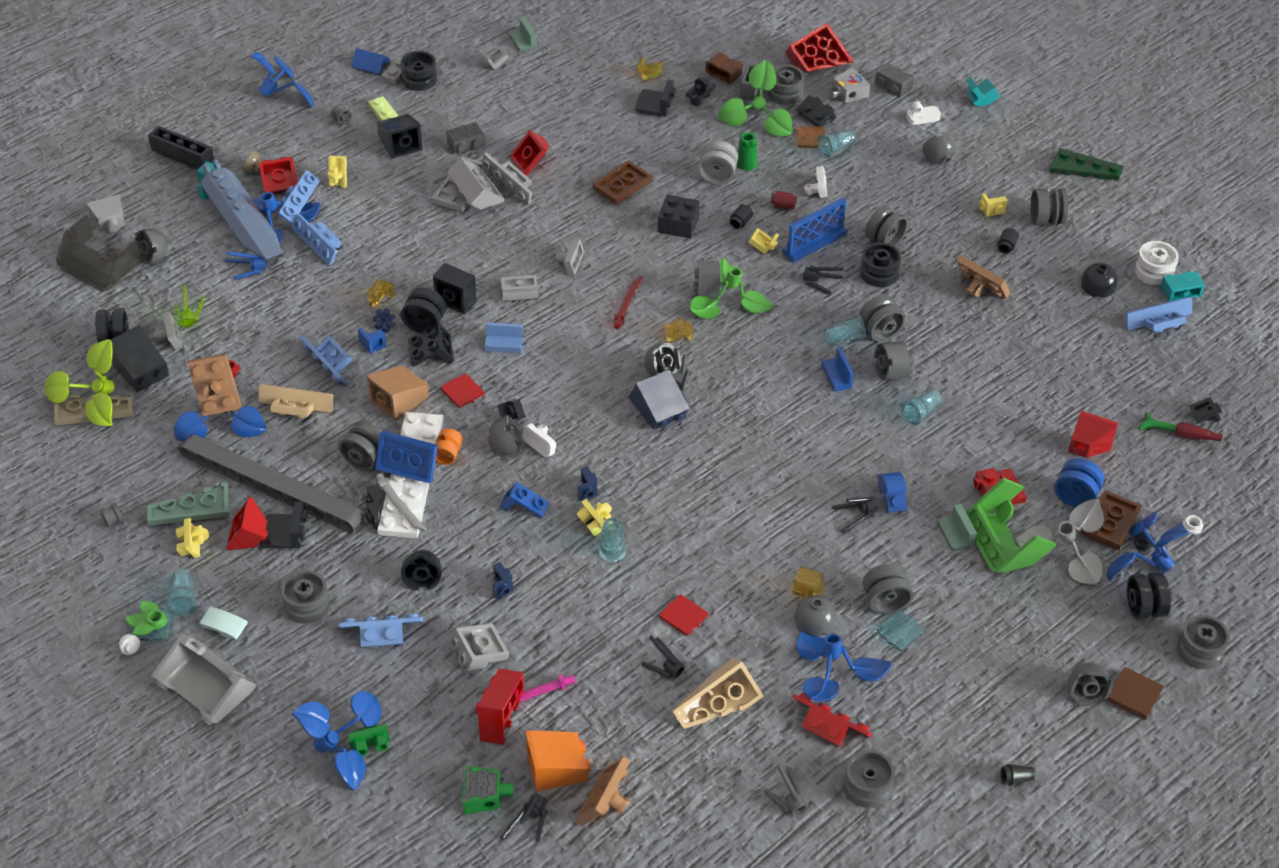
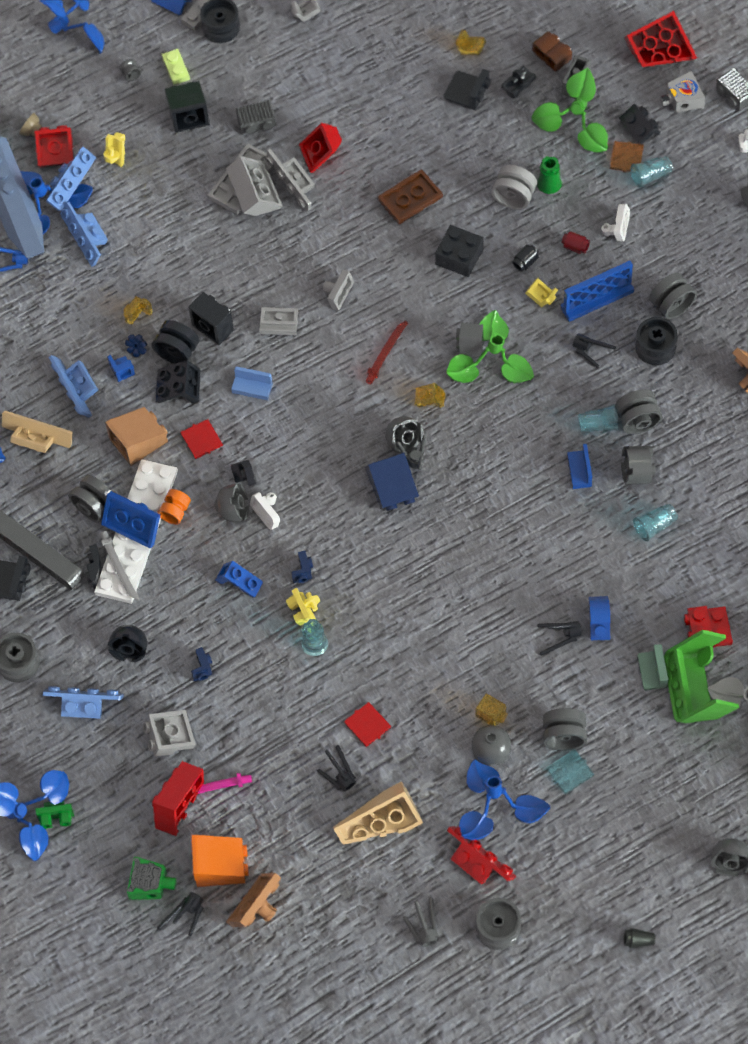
camera: 15 degrees right, 15 degrees up
dark grey wheel [767,64,804,105] -> none

